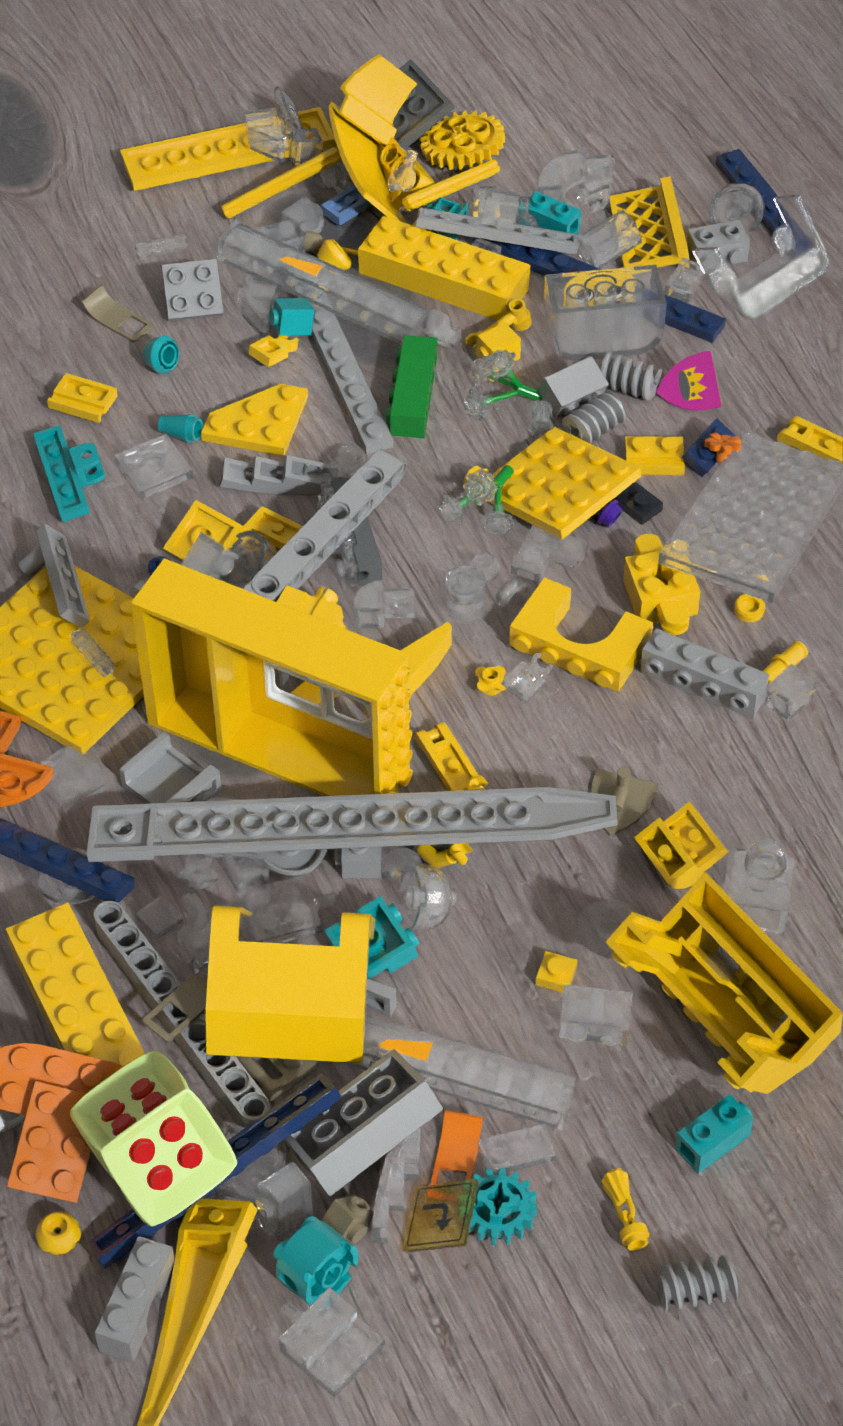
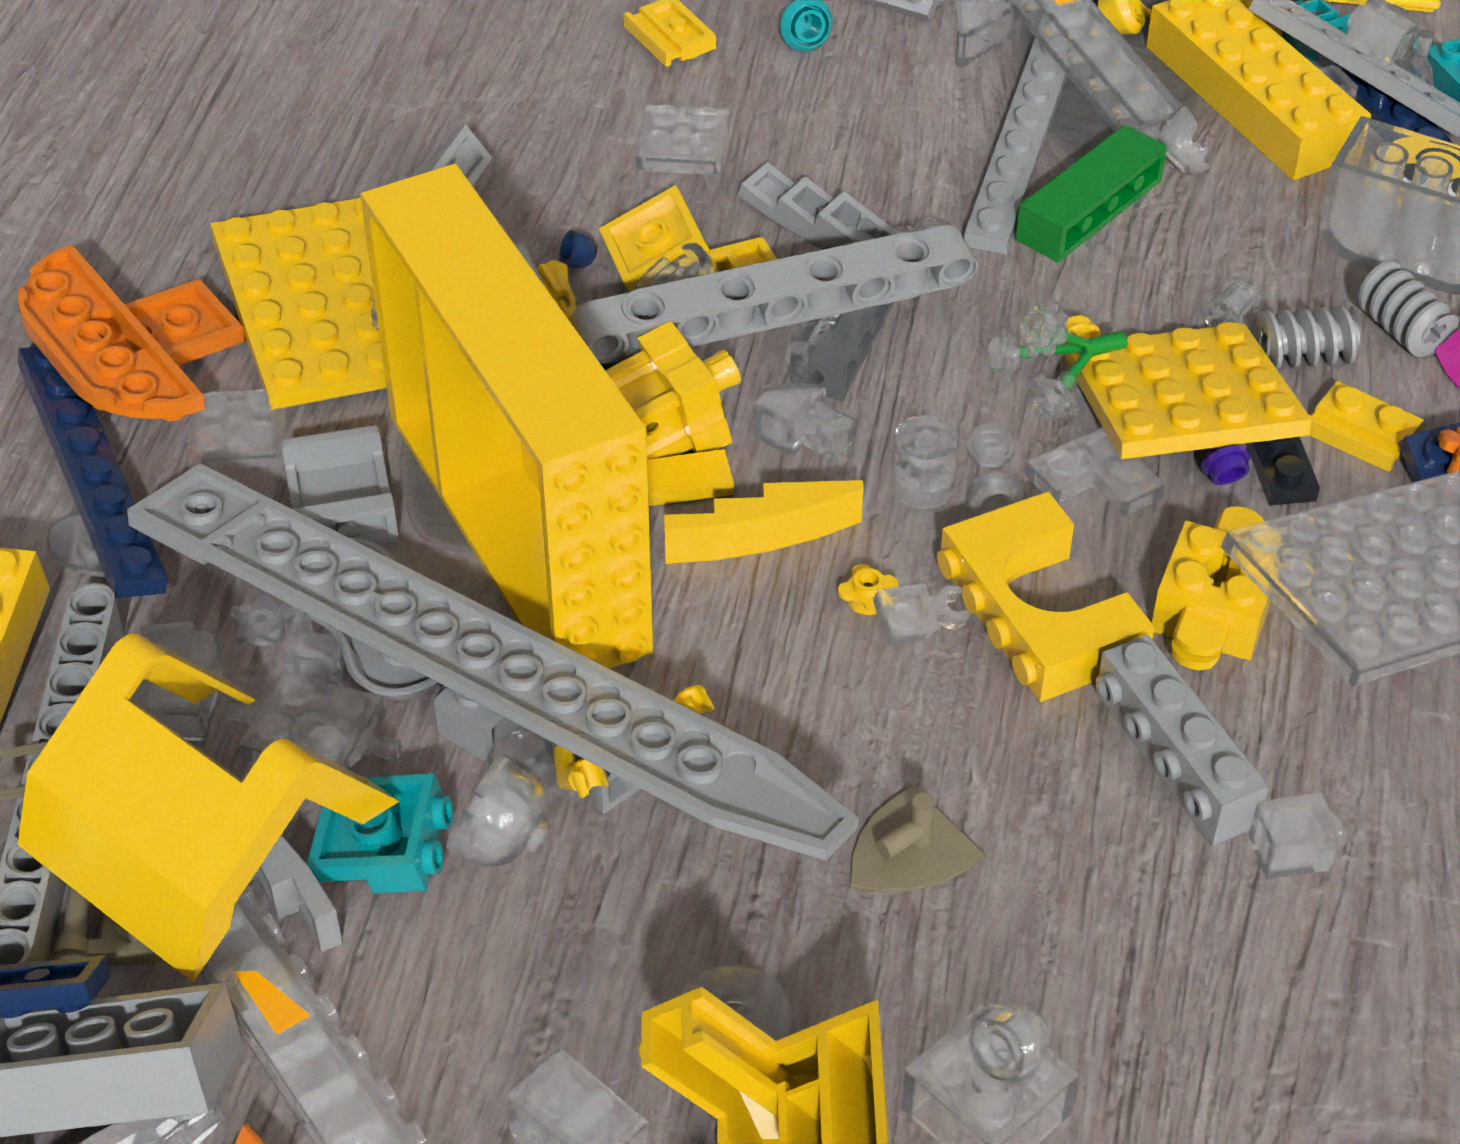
camera: 35 degrees right, 5 degrees down
teal plate [33,425,105,522] -> none
teal cone [158,414,203,443] -> none
clear brick [180,532,238,581] -> none
yellow plate [201,384,308,456] -> none
yellow plate [249,334,299,367] -> none
teal brick [269,298,314,336] -> none
yellow plate [414,722,478,791] -> none
clear plant [463,349,542,421] -> none
yellow brick [465,298,532,354] -> none
yellow brick [476,322,521,372] -> none
yellow plate [535,951,578,994] -> none
light grey brick [538,356,609,418] -> none
yellow brick [634,801,729,889] -> none
yellow tile [734,593,765,622] -> none
yellow pin [763,641,808,691] -> none

